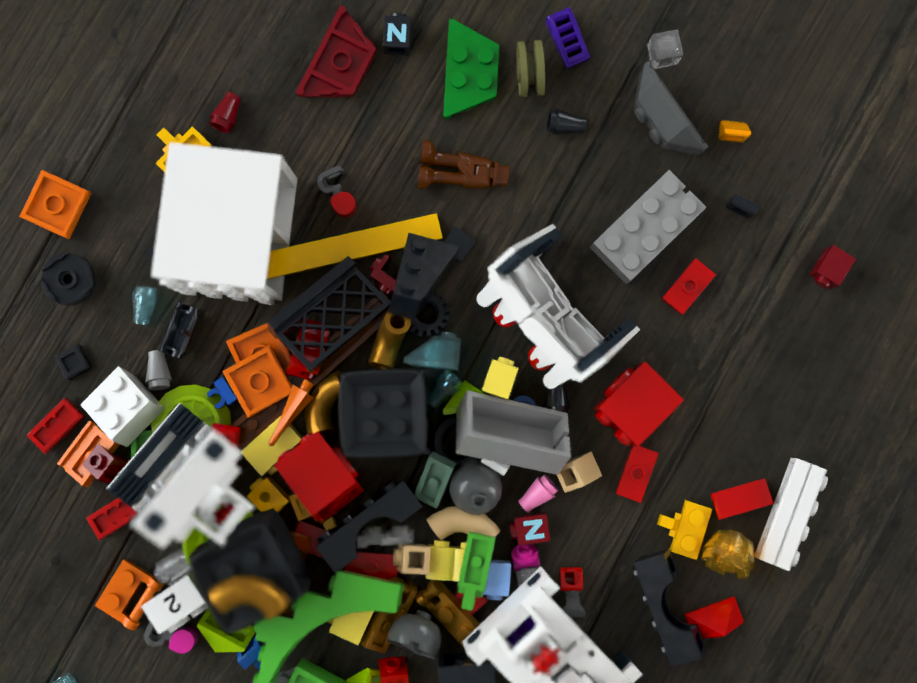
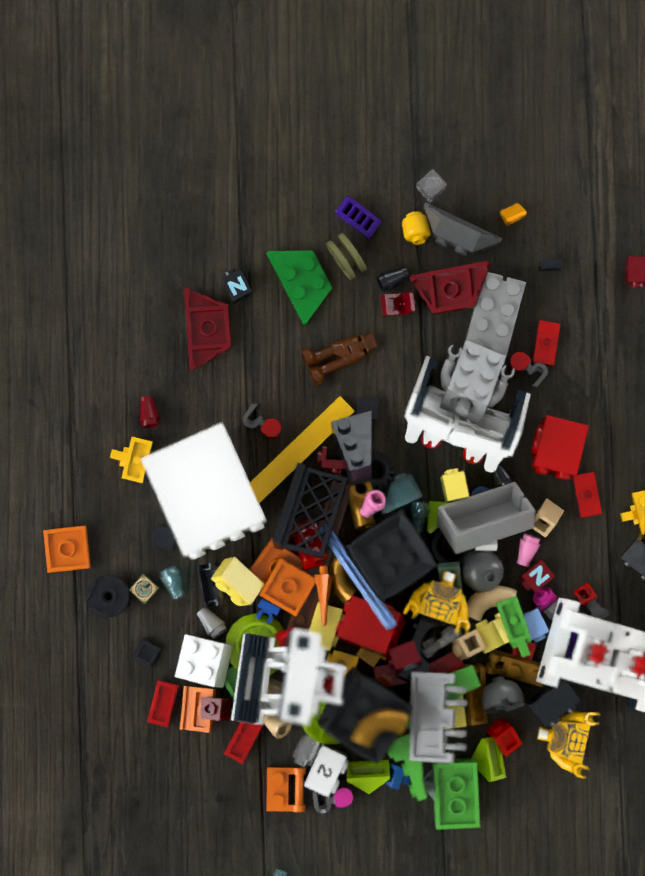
camera: 35 degrees left, 0 degrees up
none -> tile [129,574,159,604]
none -> light yellow brick [211,557,265,606]
none -> medium blue axle [319,524,396,630]
none -> bright pink cone [360,490,385,518]
none -> dark red bracket [381,291,416,316]
none -> dark red brick [387,641,423,674]
none -> yellow head [402,211,431,245]
none -> yellow torso [403,571,470,635]
none -> dark red wing [409,261,490,315]
none -> light grey hinge [410,672,467,763]
none -> light grey torso [439,340,515,423]
none -> leg [509,352,548,388]

